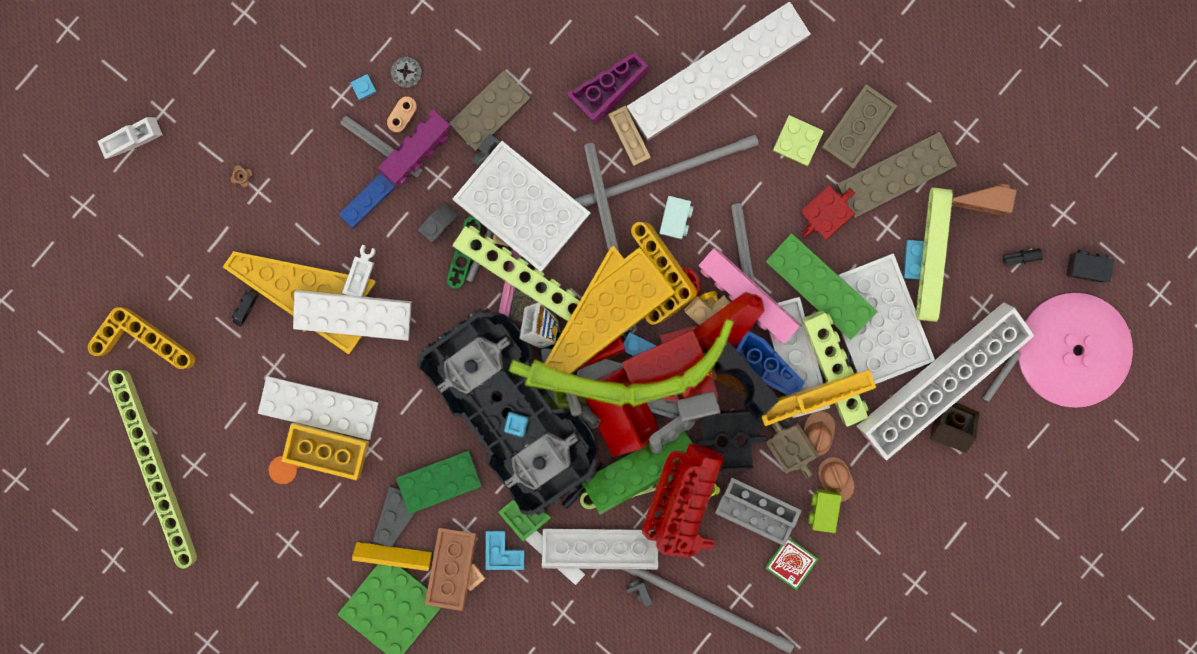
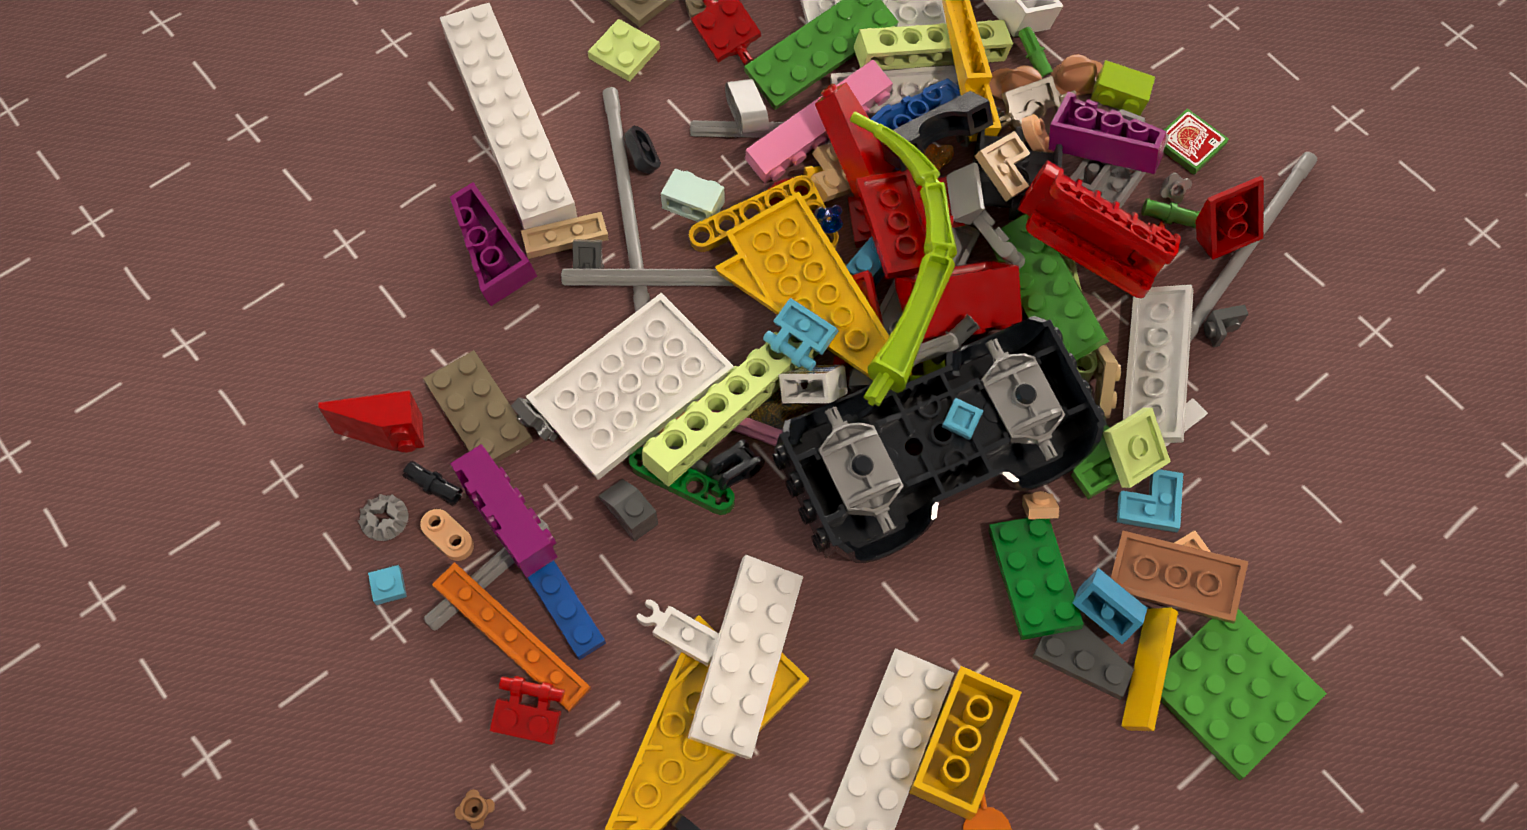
camera: 85 degrees left, 25 degrees down
none -> red slope [318,390,424,453]
none -> black pin [402,461,463,506]
none -> orange tile [432,562,591,712]
none -> red plate [490,676,565,745]
none -> dark grey bracket [573,239,604,269]
none -> black plate [624,125,661,174]
none -> black piece [705,439,765,491]
none -> light grey beam [725,79,769,134]
none -> medium azure plate [763,298,839,371]
none -> clear blue plate [815,205,843,234]
none -> tan plate [975,131,1030,201]
none -> bright green axle [1018,26,1053,77]
none -> light nougat plate [1022,114,1054,153]
none -> light nougat plate [1022,491,1059,519]
none -> magenta wedge [1048,91,1167,174]
none -> dark azure brick [1073,568,1147,644]
none -> tan plate [1093,345,1121,418]
none -> yellowish green plate [1103,408,1171,488]
none -> bright green pin [1141,198,1200,229]
none -> light grey plate [1160,173,1192,203]
none -> red slope [1196,176,1264,260]

